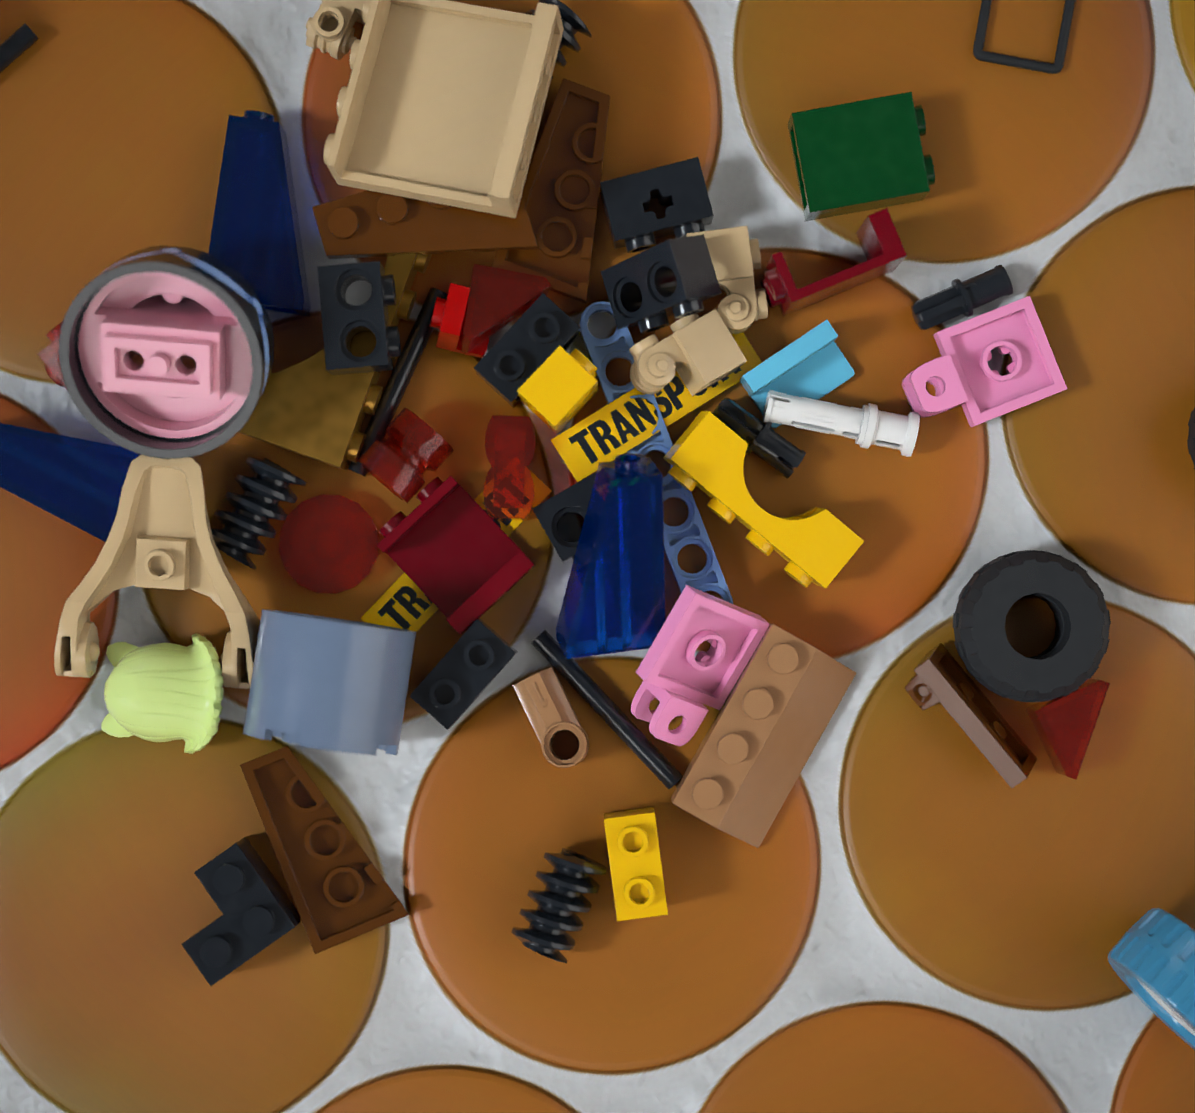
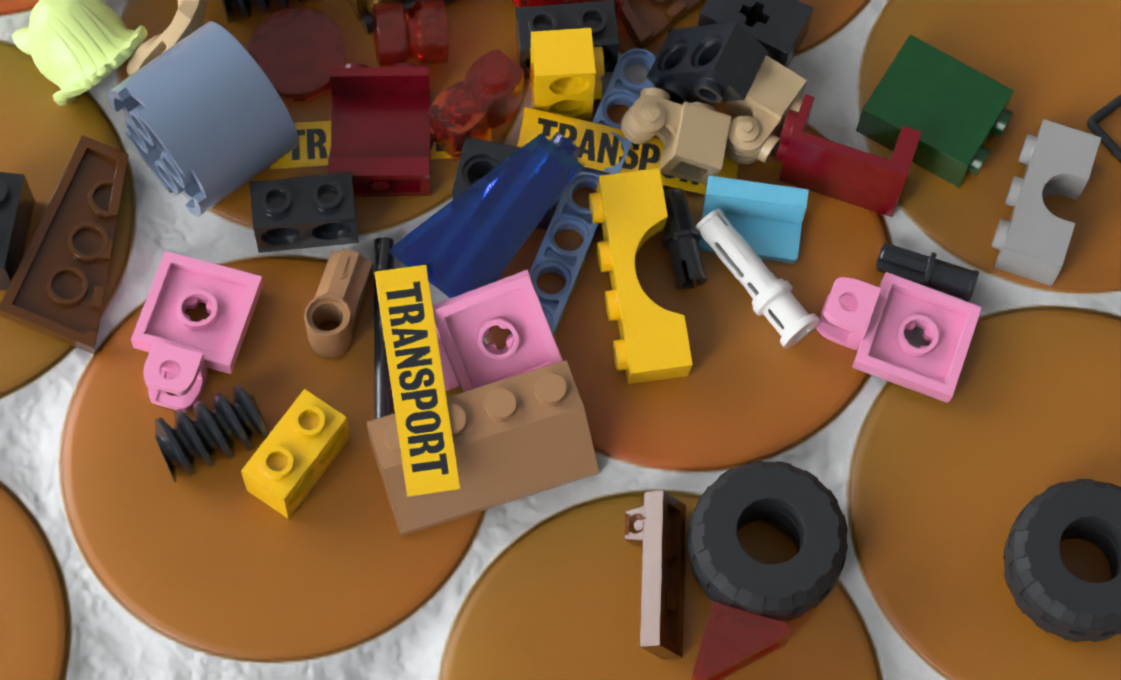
camera: 35 degrees right, 20 degrees down
none -> bright pink plate [131,251,263,412]
none -> yellow sticker [374,265,460,497]
none -> light grey arch [991,119,1101,287]

